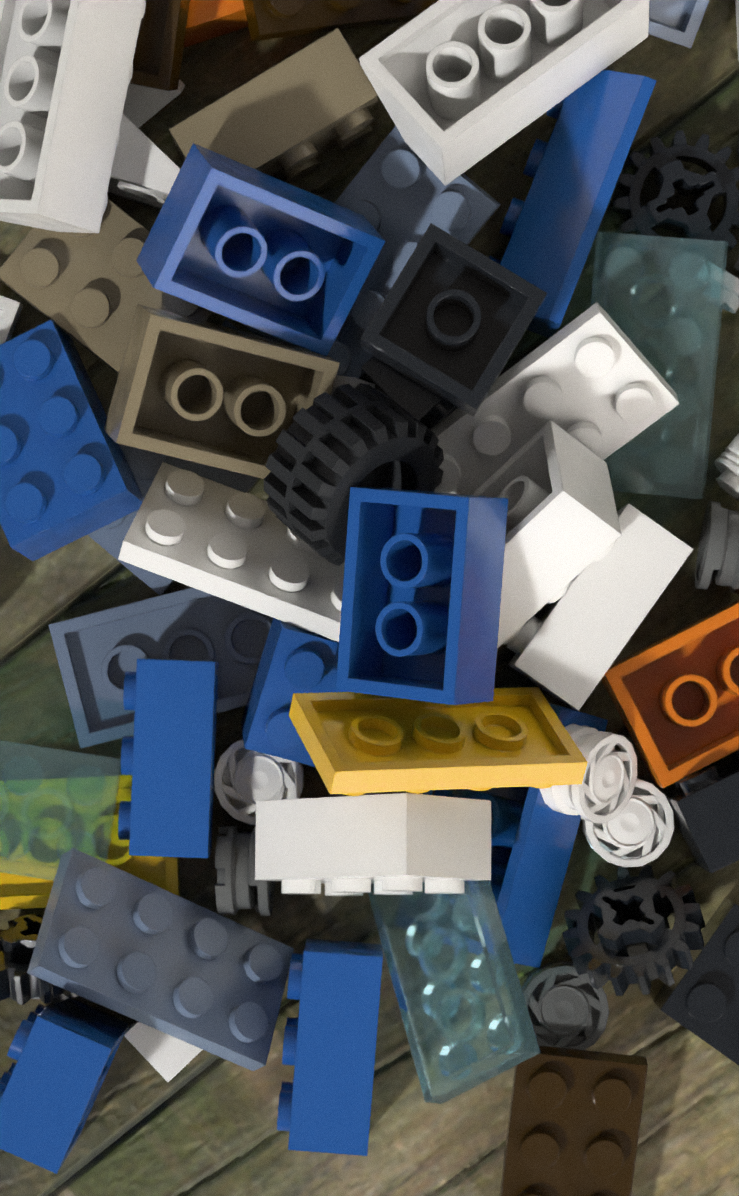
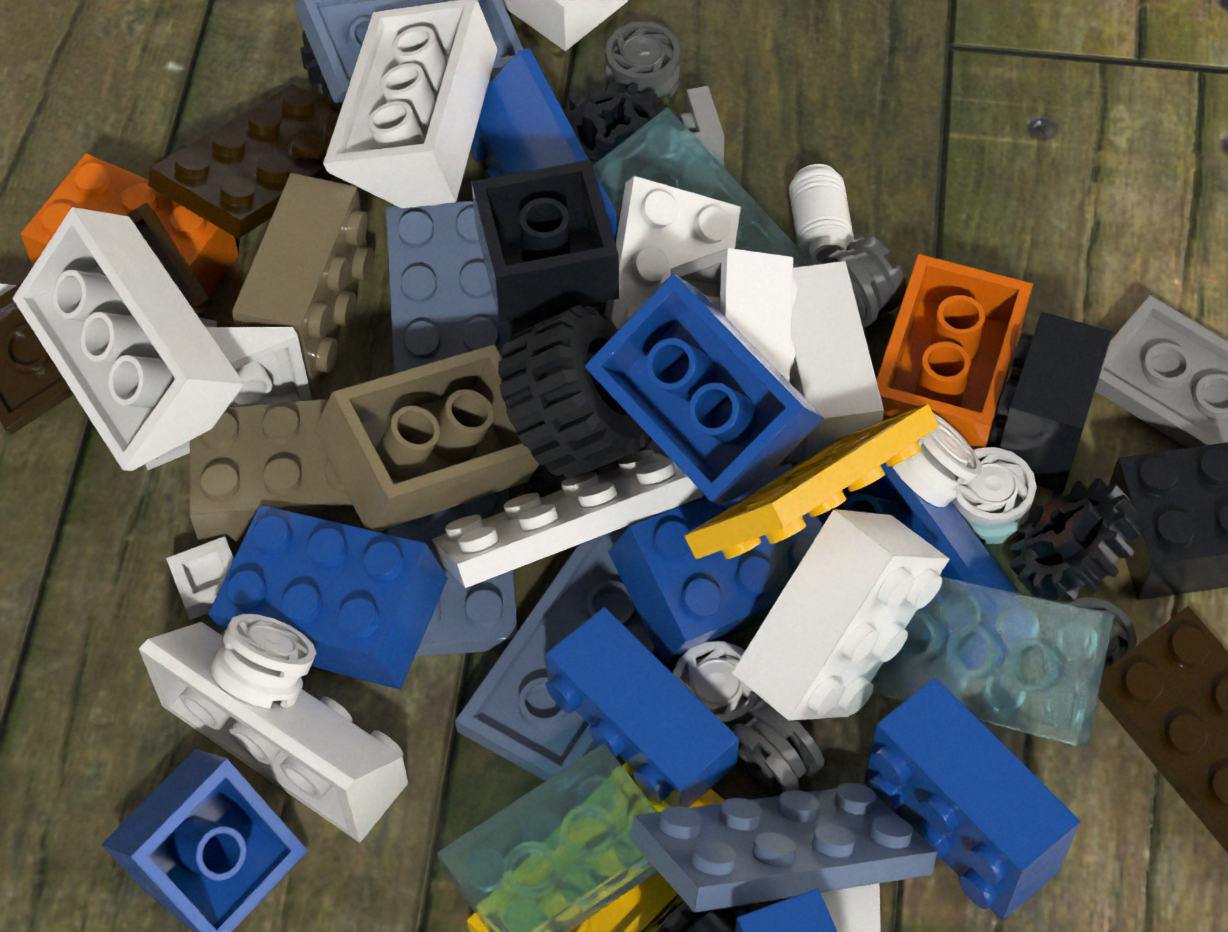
camera: 45 degrees left, 30 degrees down
blue brick [136,143,385,357] -> none

